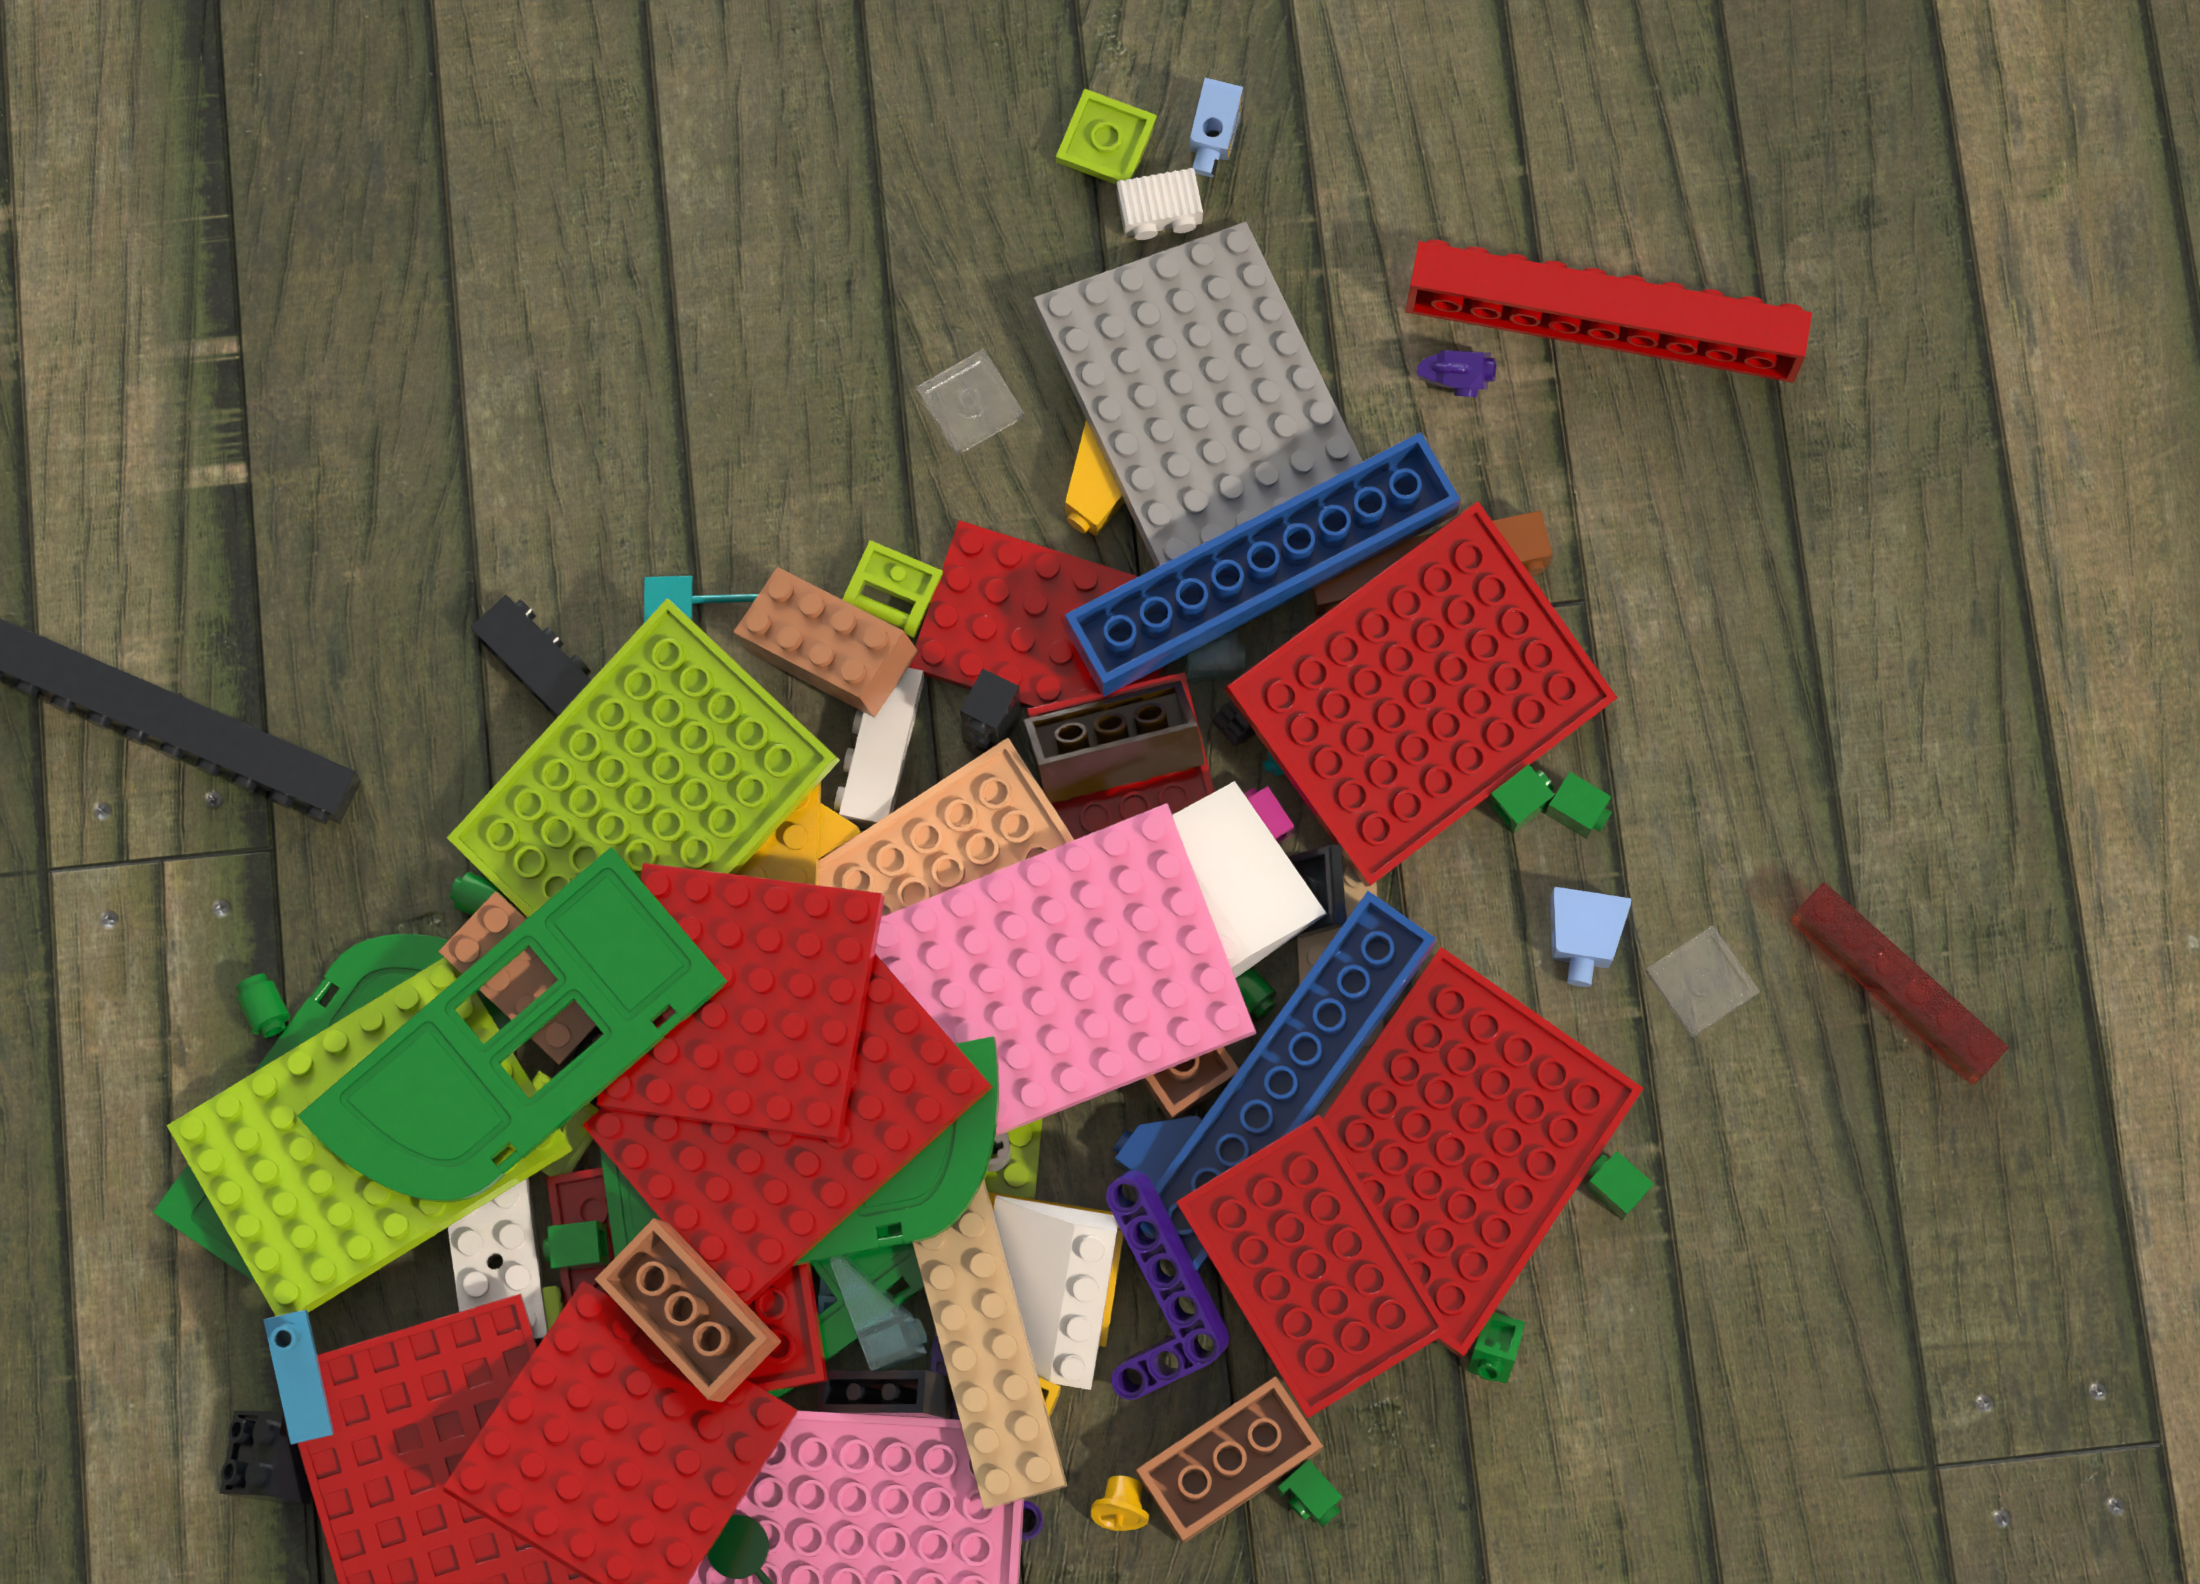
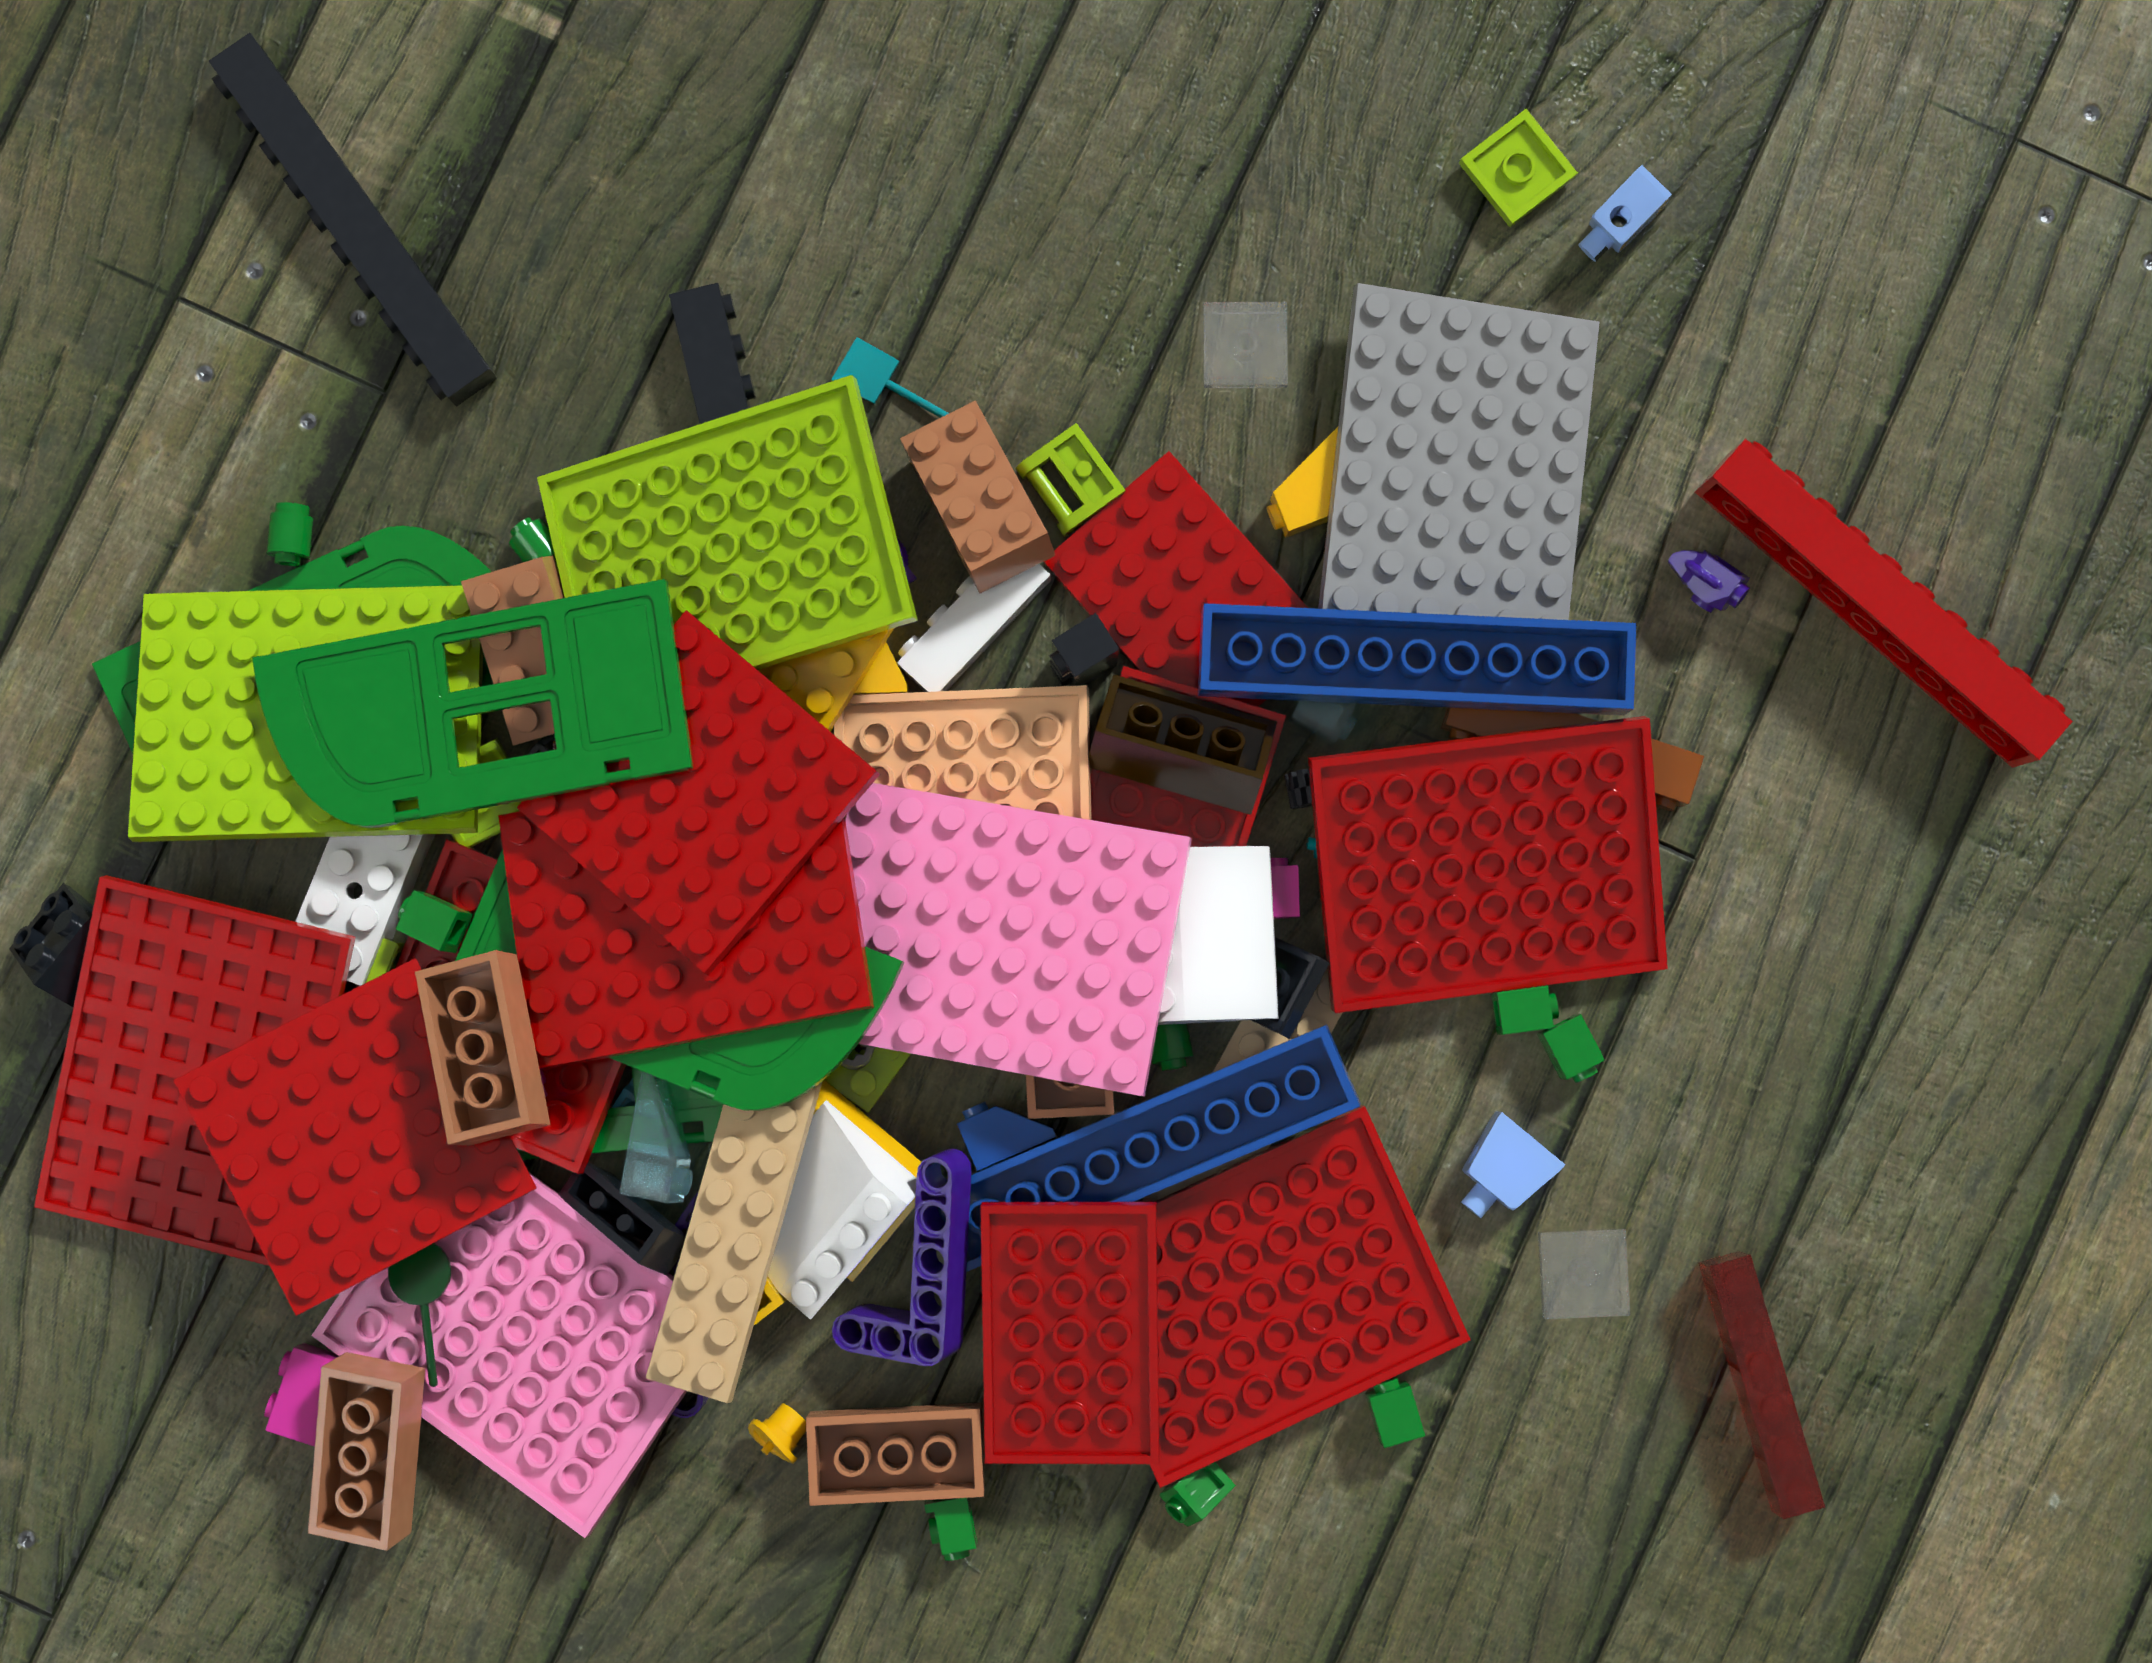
camera: 30 degrees right, 10 degrees up
dark azure piece [264,1309,334,1444] -> none
white brick [1116,168,1203,240] -> none

